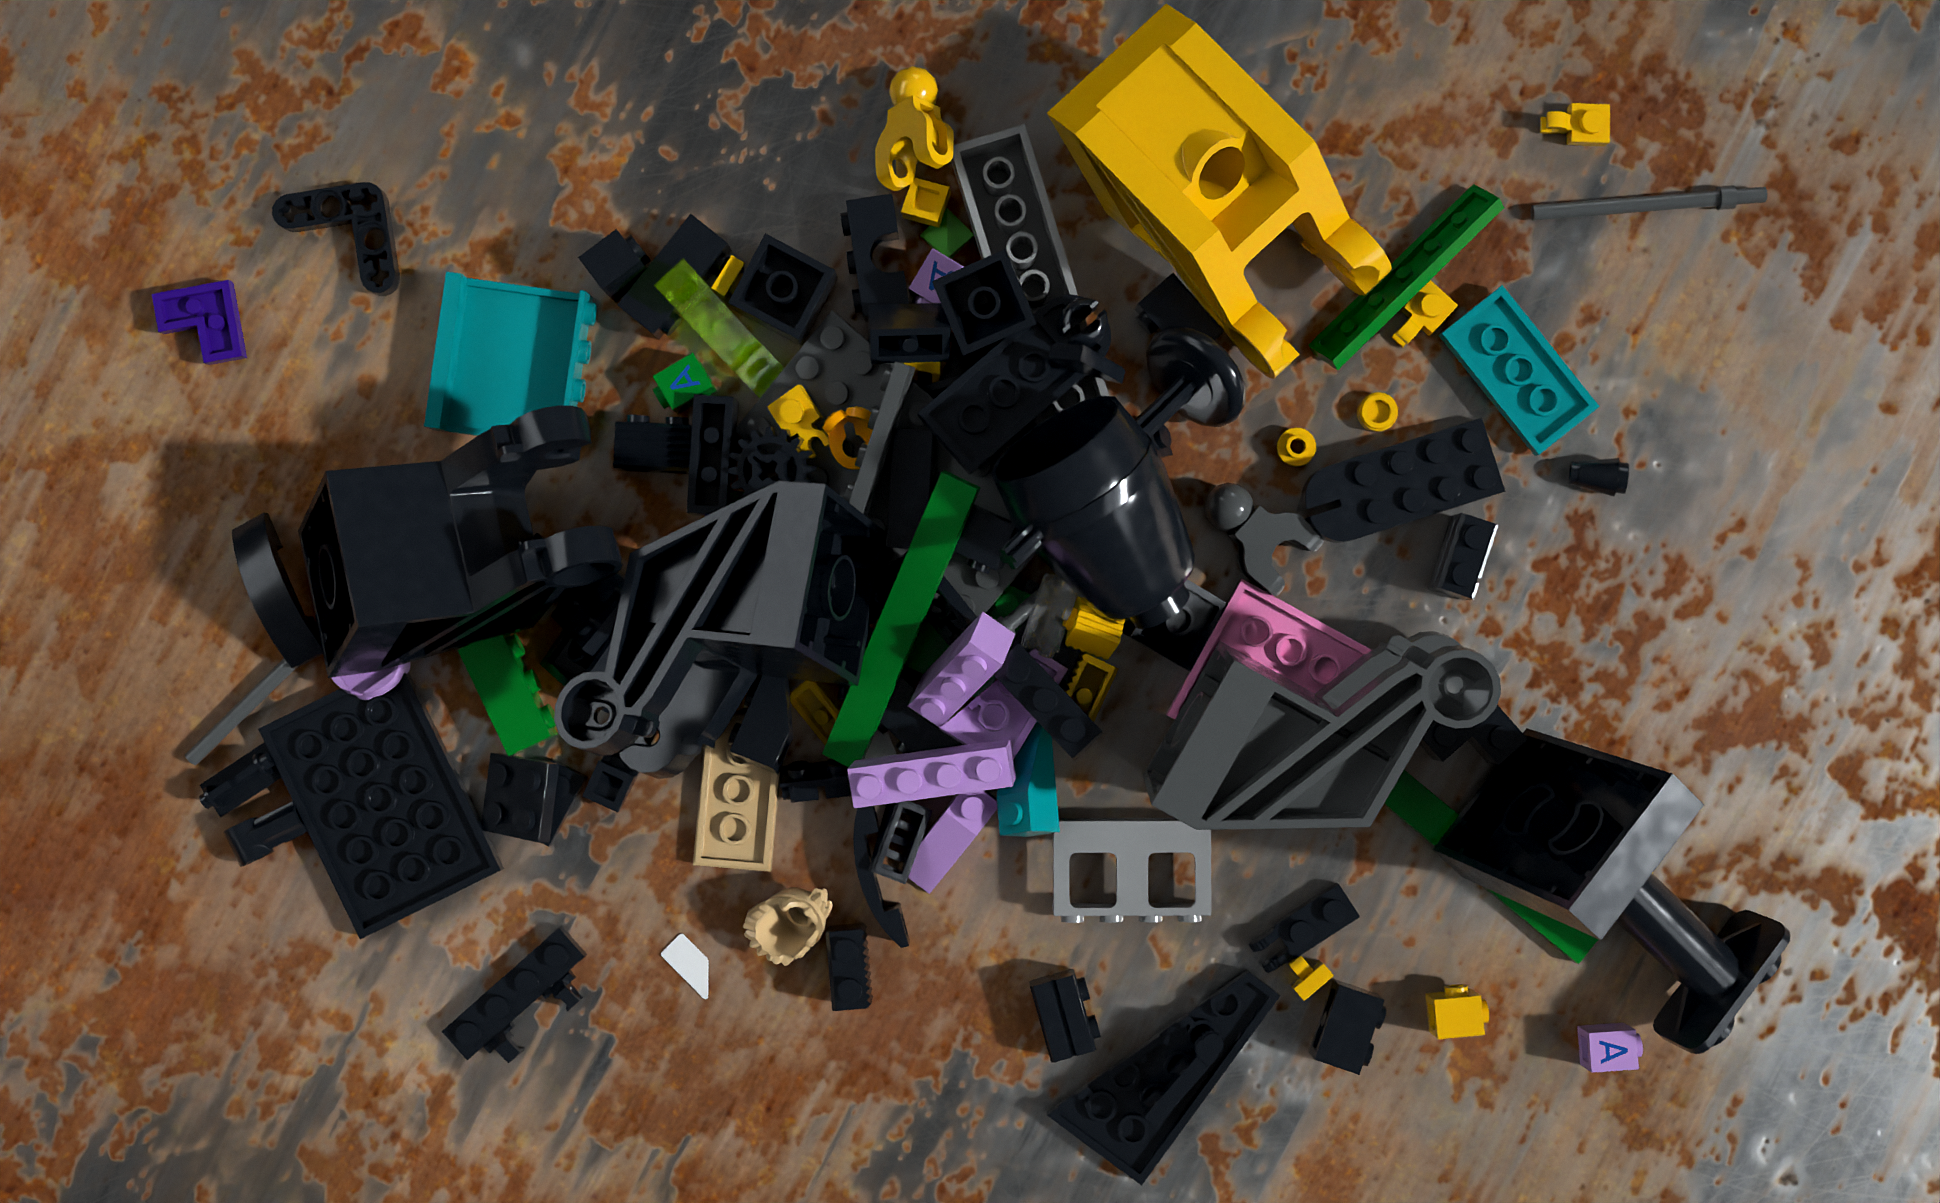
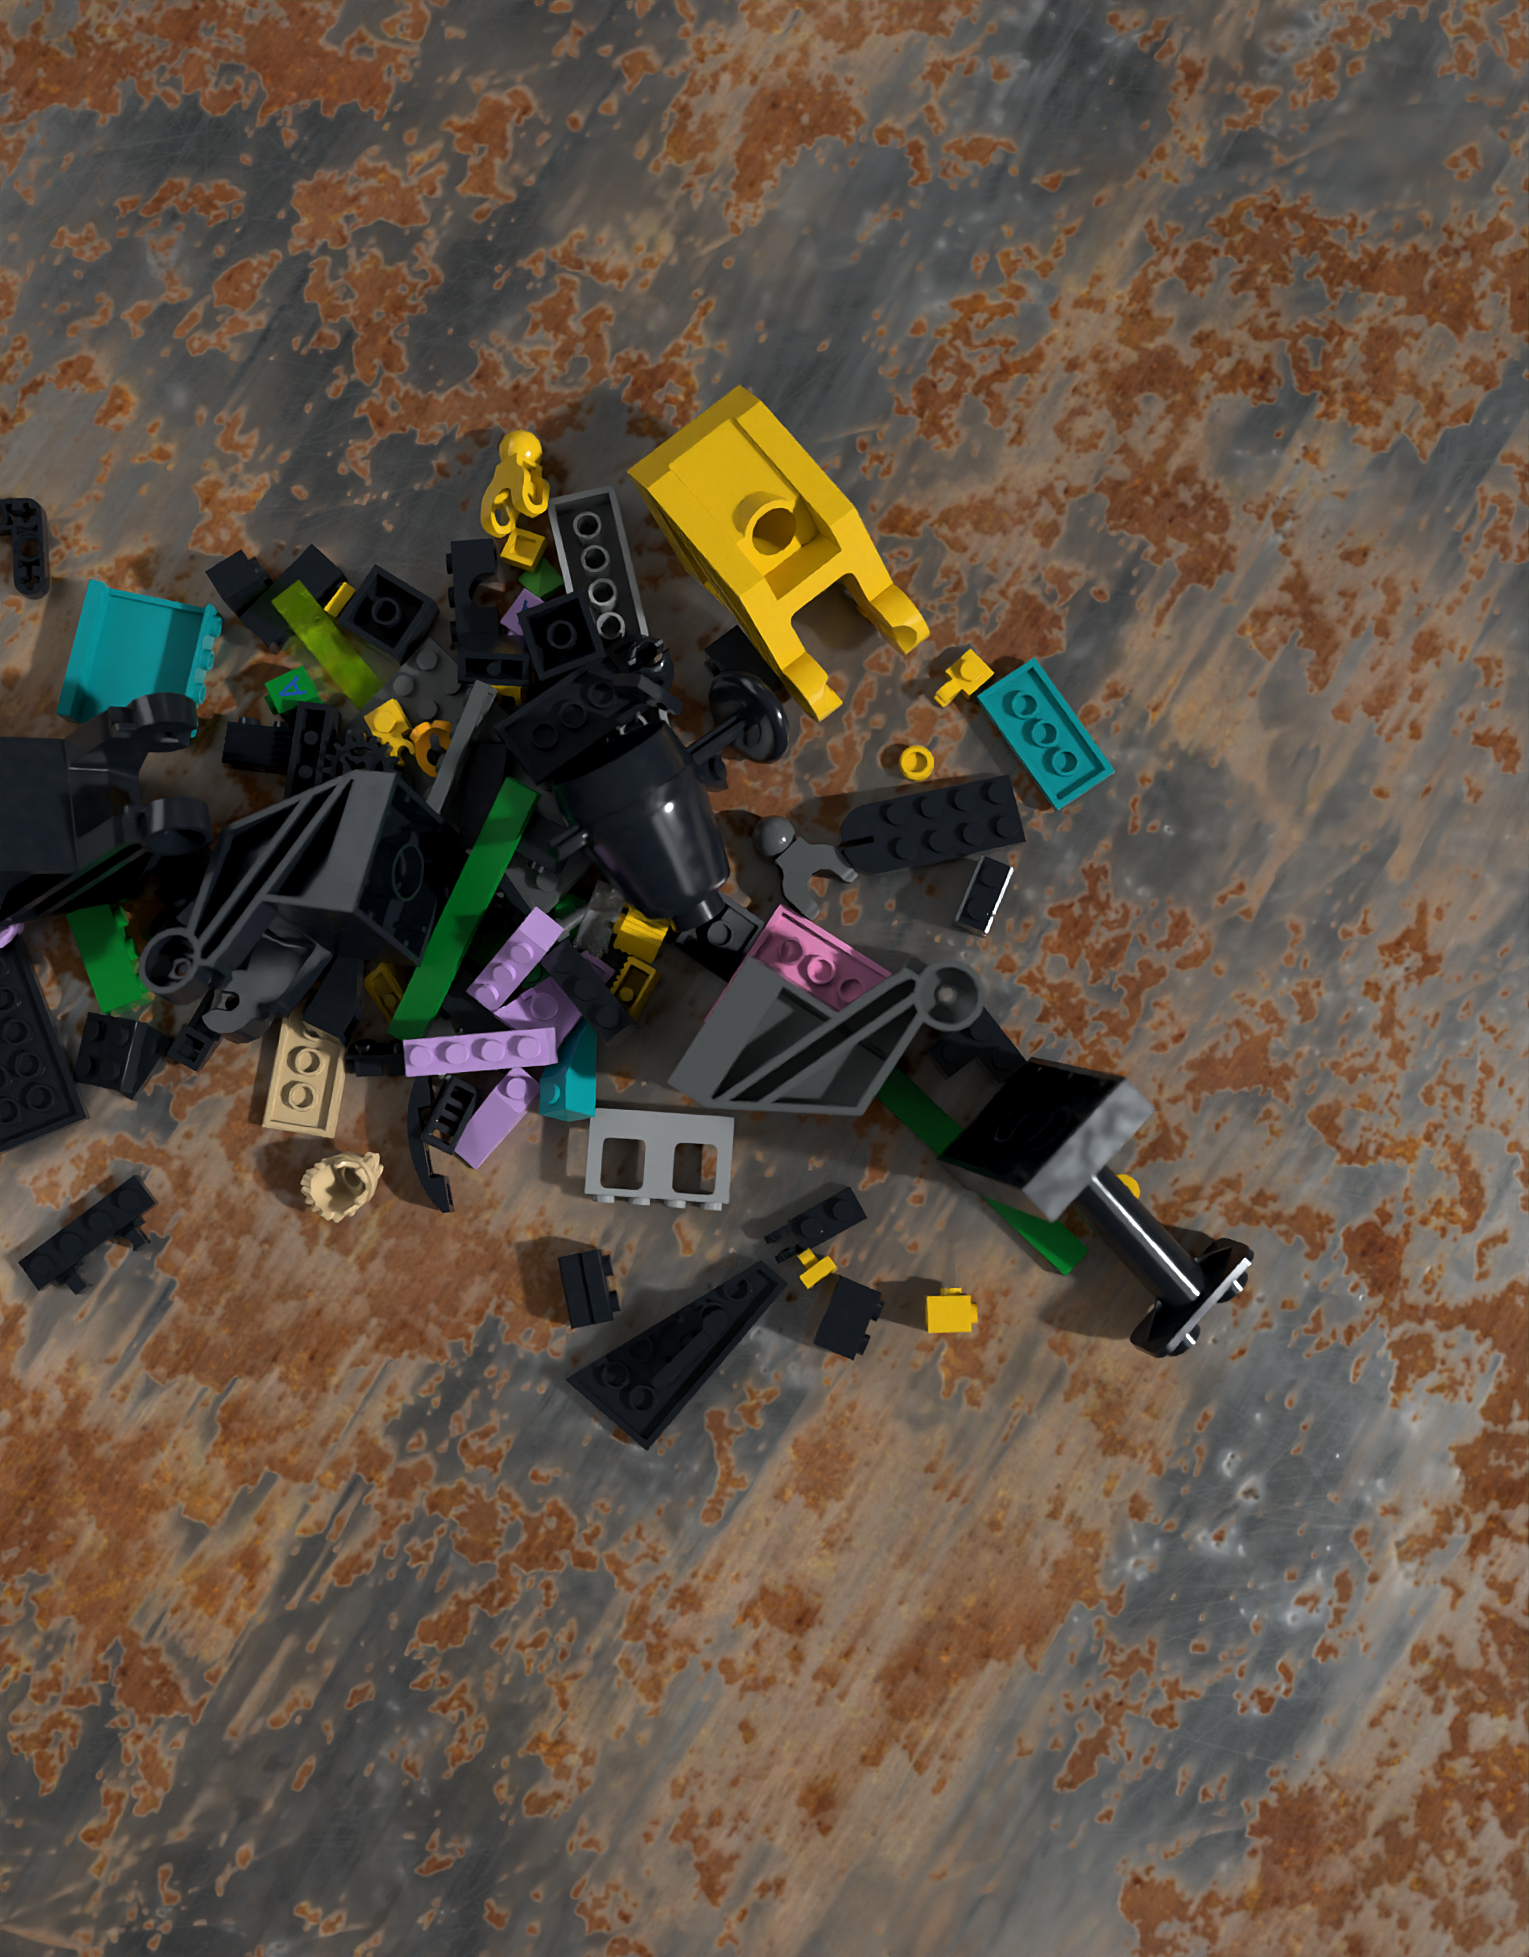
camera: 10 degrees right, 5 degrees down
white sticker [661,934,709,999] -> none
black brick [825,923,873,1011] -> none
yellow plate [1277,427,1316,467] -> none
green plate [1308,184,1504,370] -> none
dark grey bar [1530,185,1767,221] -> none
yellow plate [1540,103,1610,146] -> none
black cone [1568,458,1629,497] -> none
lavender brick [1577,1023,1643,1073] -> none

